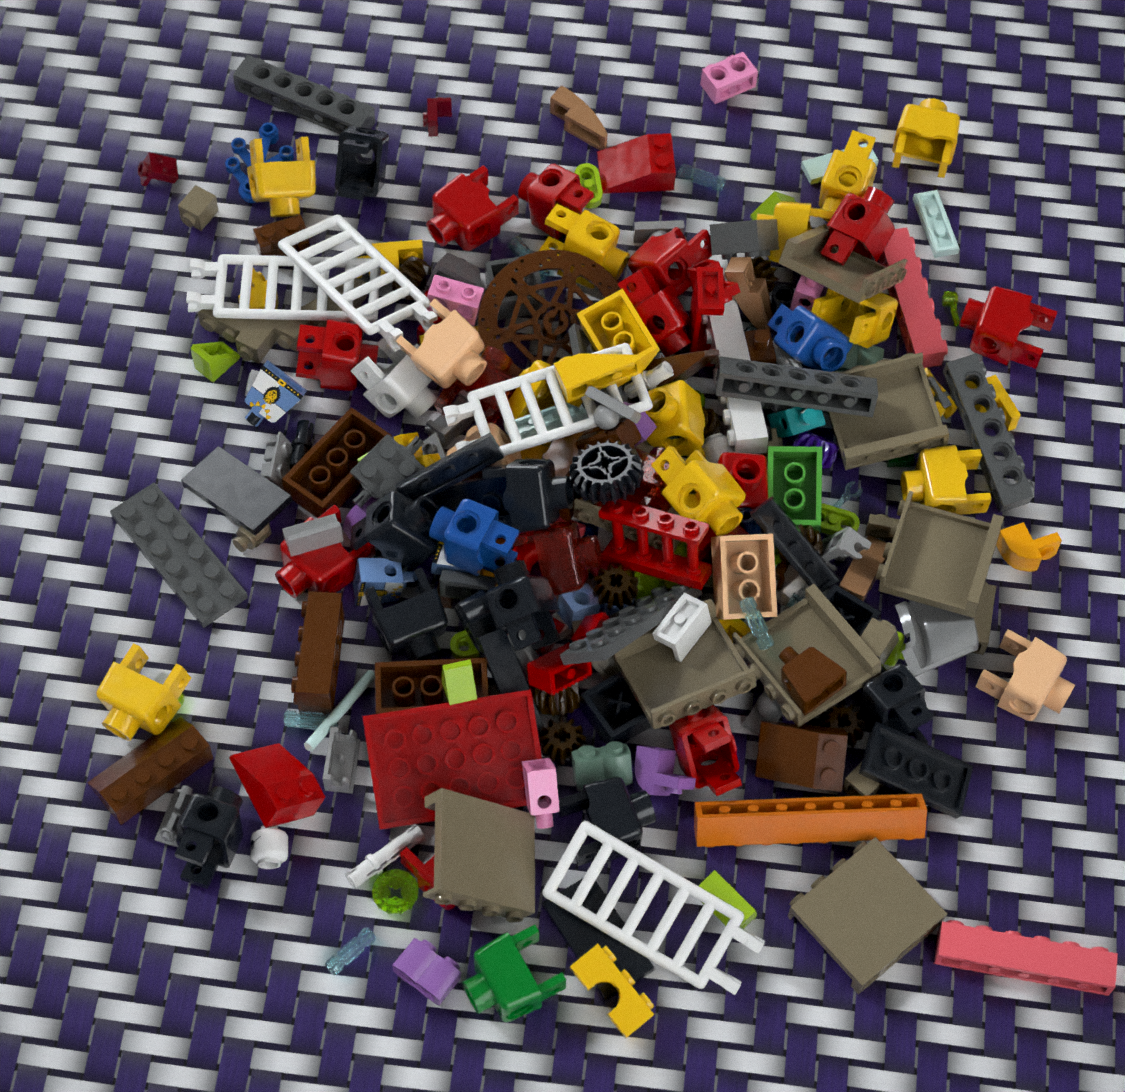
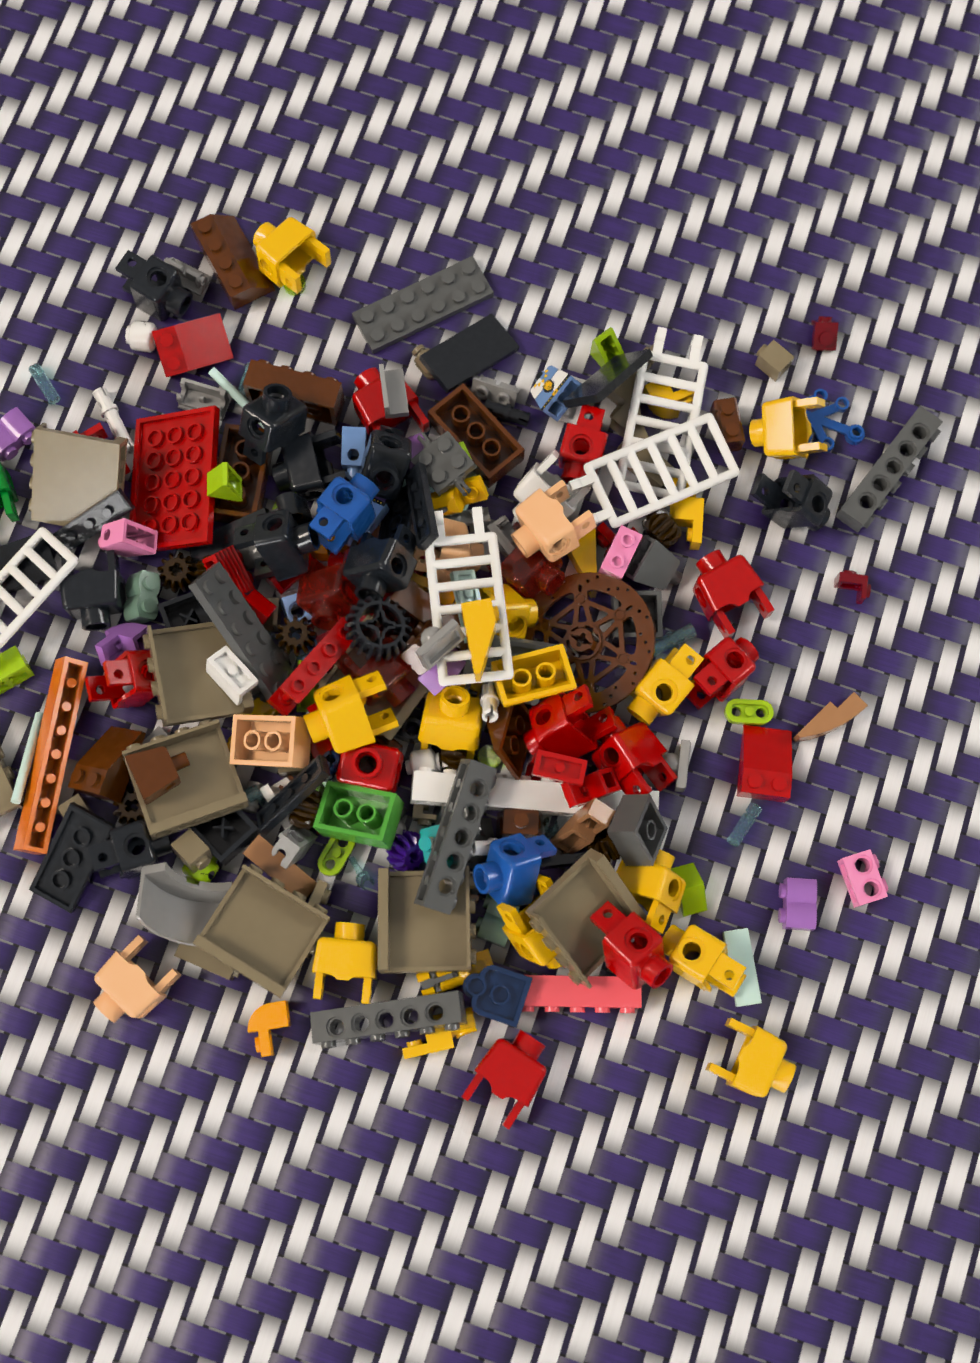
camera: 100 degrees right, 15 degrees up
clear neon green gear [372,869,419,915] -> none
clear light blue axle [739,597,774,650] -> none
light aqua tile [913,190,959,258] -> none
clear neon green hand [942,291,960,326] -> none
none -> light aqua bar [11,712,43,804]
none -> black tile [53,488,135,558]
none -> black piece [238,383,307,466]
none -> dark blue plate [463,965,533,1028]
none -> black tile [562,349,653,408]
none -> medium lavender brick [778,877,817,931]

